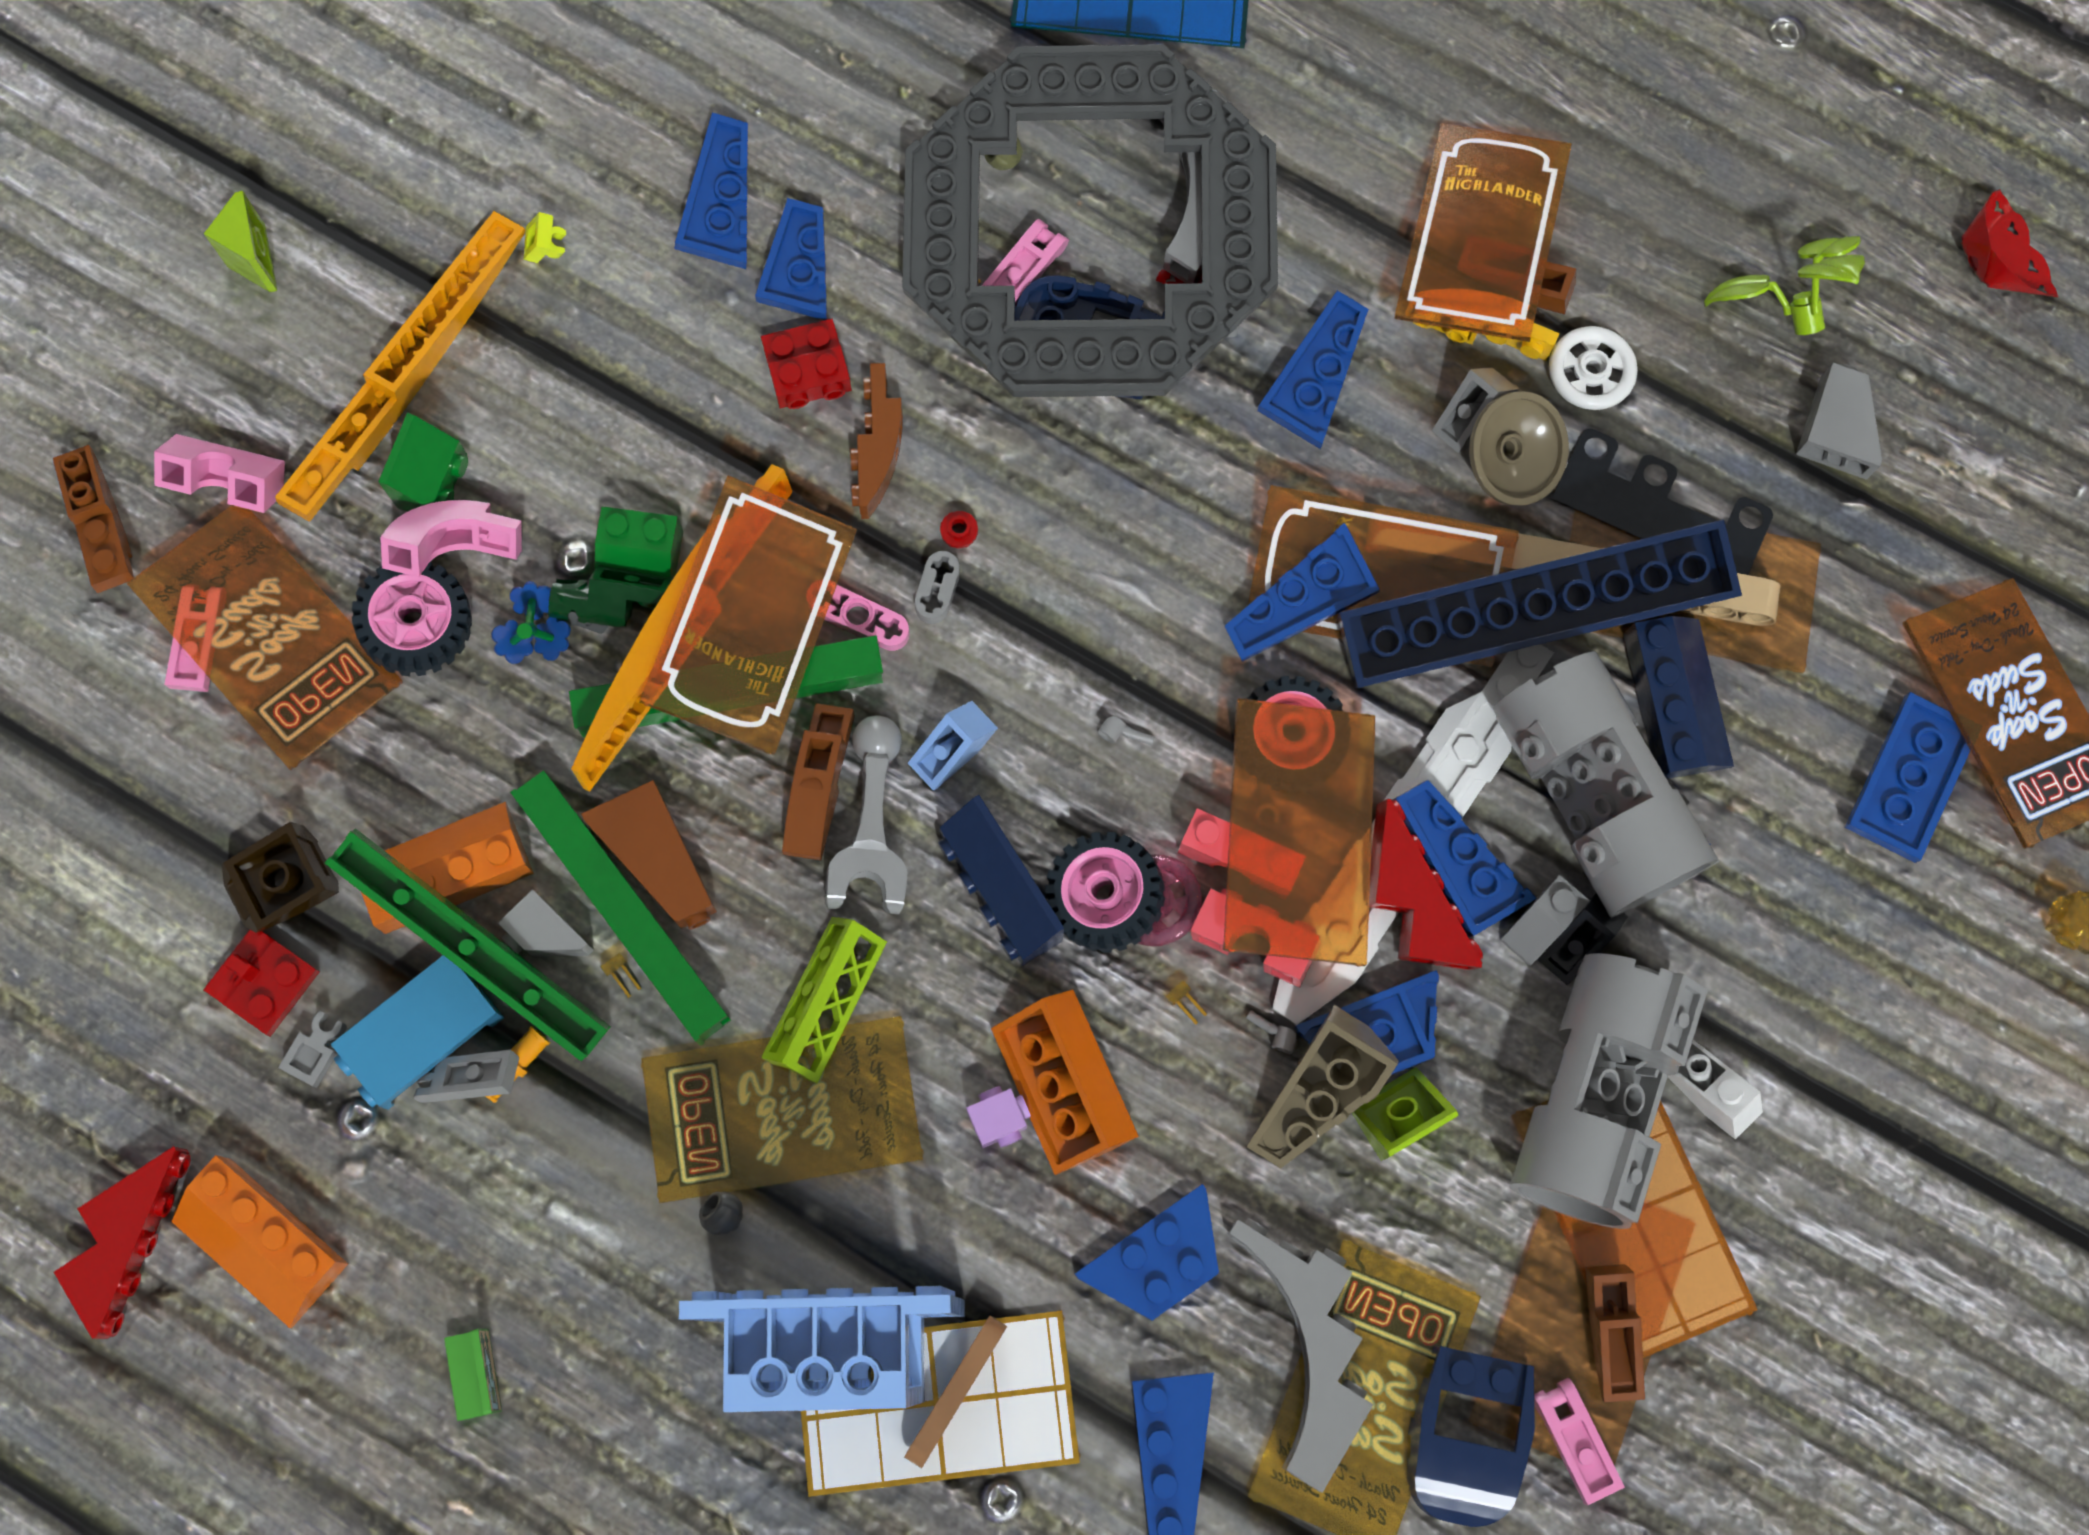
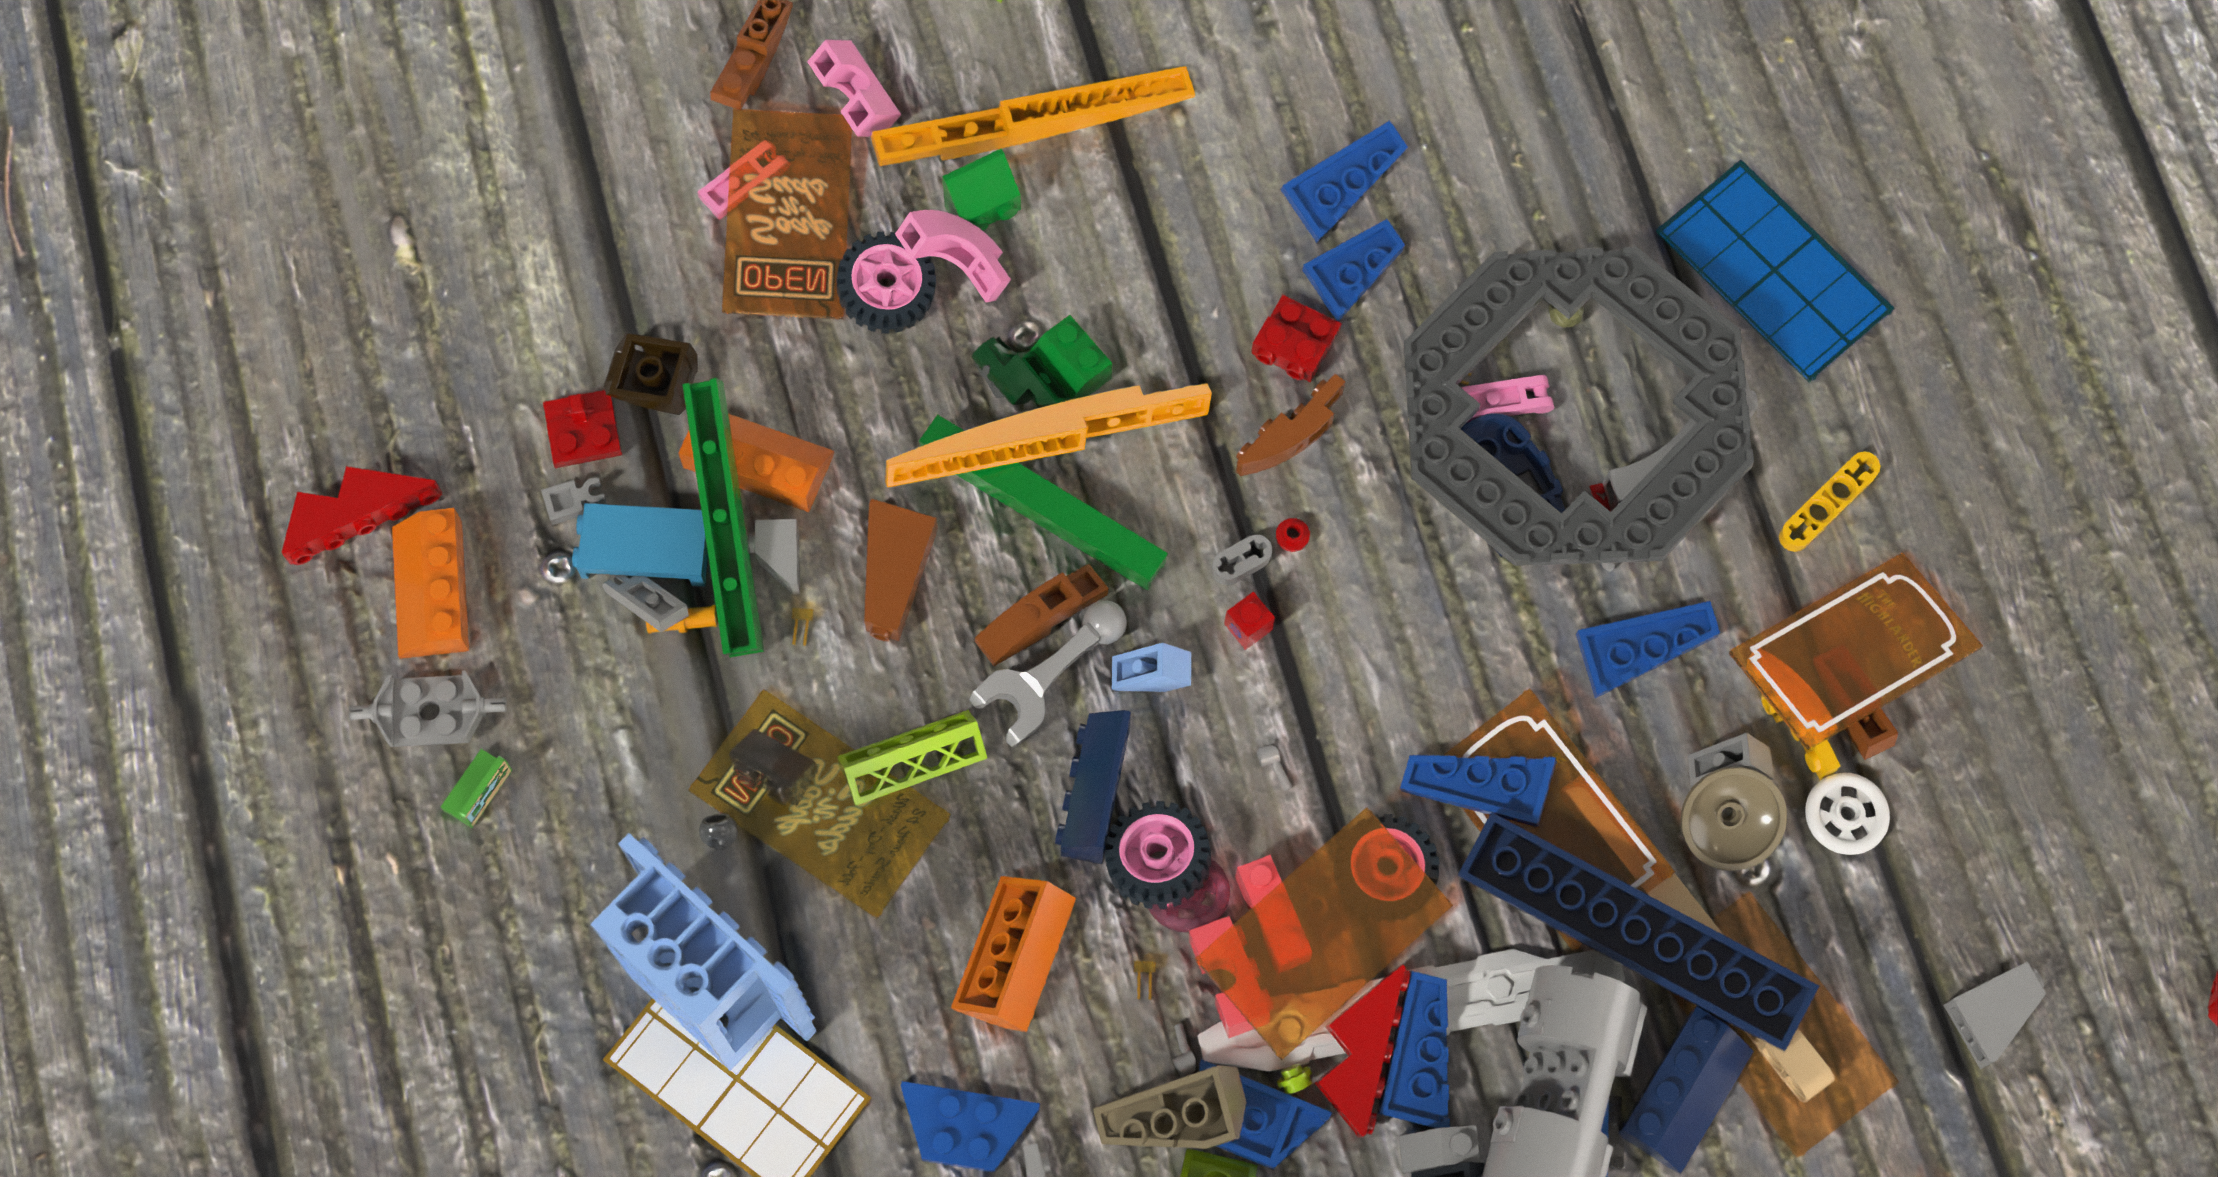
camera: 45 degrees right, 5 degrees down
blue plant [491,581,571,664] -> none
green tile [510,770,731,1046] -> none
neon yellow tile [523,212,566,263] -> none
clear orange piece [639,475,857,756] -> none
bright pink beam [806,580,910,651] -> none
medium nougat beam [904,1316,1007,1469] -> none
lavender brick [966,1086,1031,1149] -> none
black piece [1552,428,1773,575] -> none
lime plant [1704,236,1865,335] -> none
none -> light grey plate [349,671,507,747]
none -> clear smoke slope [729,728,818,807]
none -> red brick [1224,591,1275,650]
none -> lime plate [1277,1063,1312,1094]
none -> yellow beam [1779,451,1881,552]

